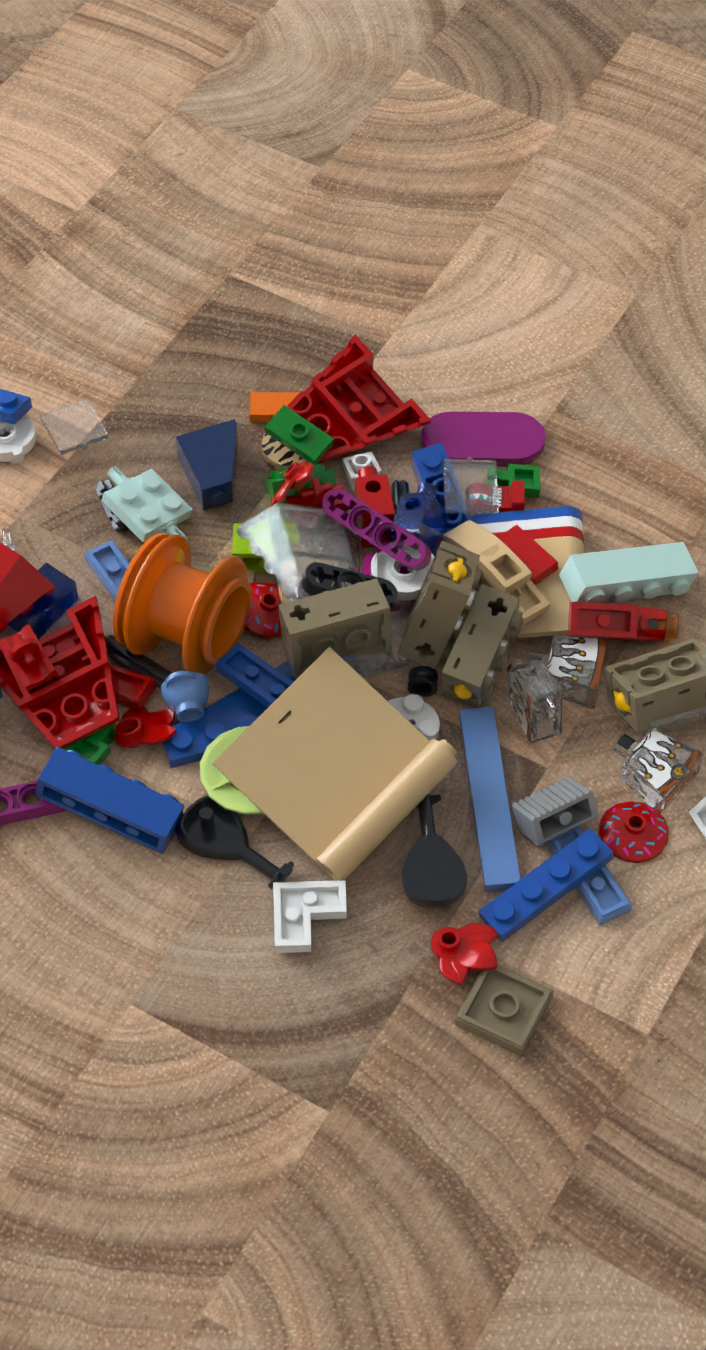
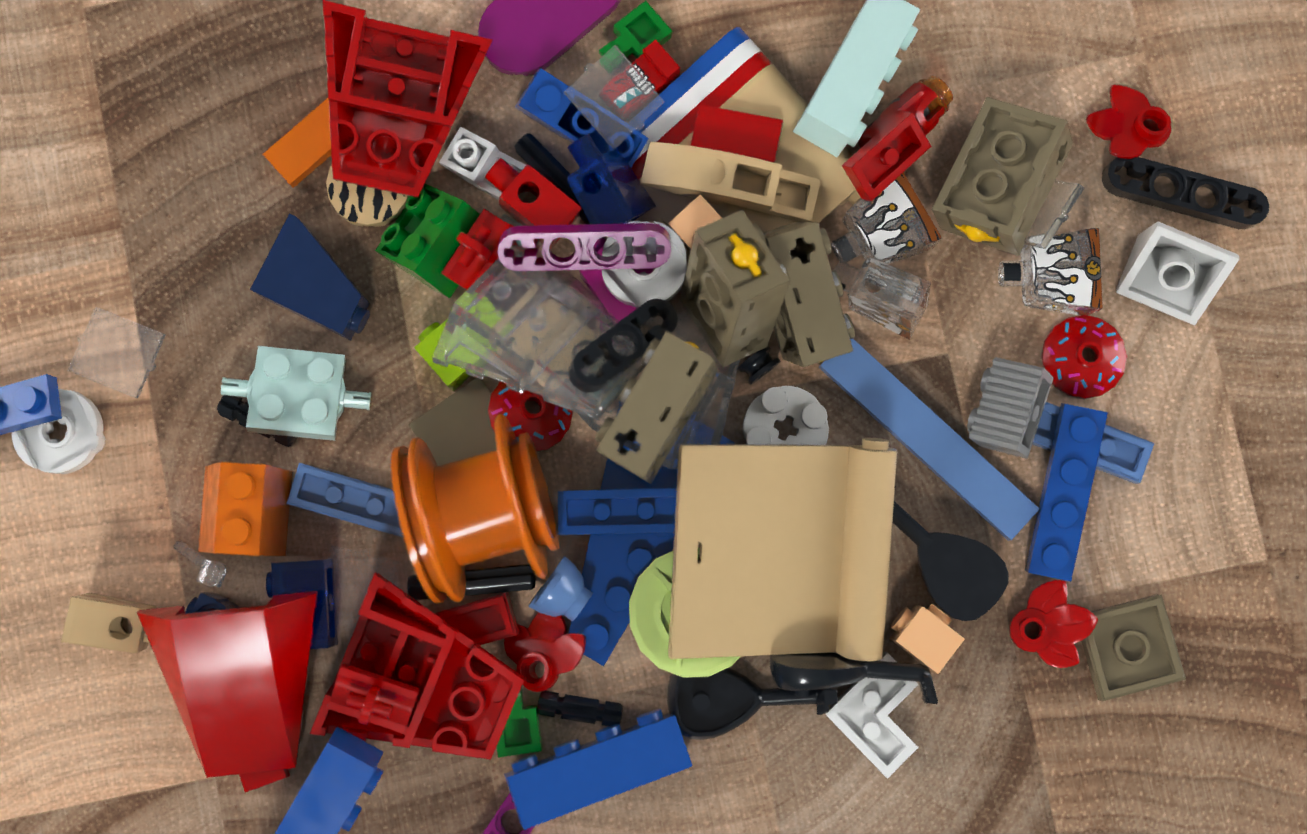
camera: 40 degrees left, 30 degrees up
green plate [265,405,334,465] -> none
red plate [270,461,314,508] -> none
none -> orange slope [198,462,292,556]
none -> black axle [537,691,623,726]
none -> black piece [770,653,938,704]
none -> light nougat brick [889,604,965,674]

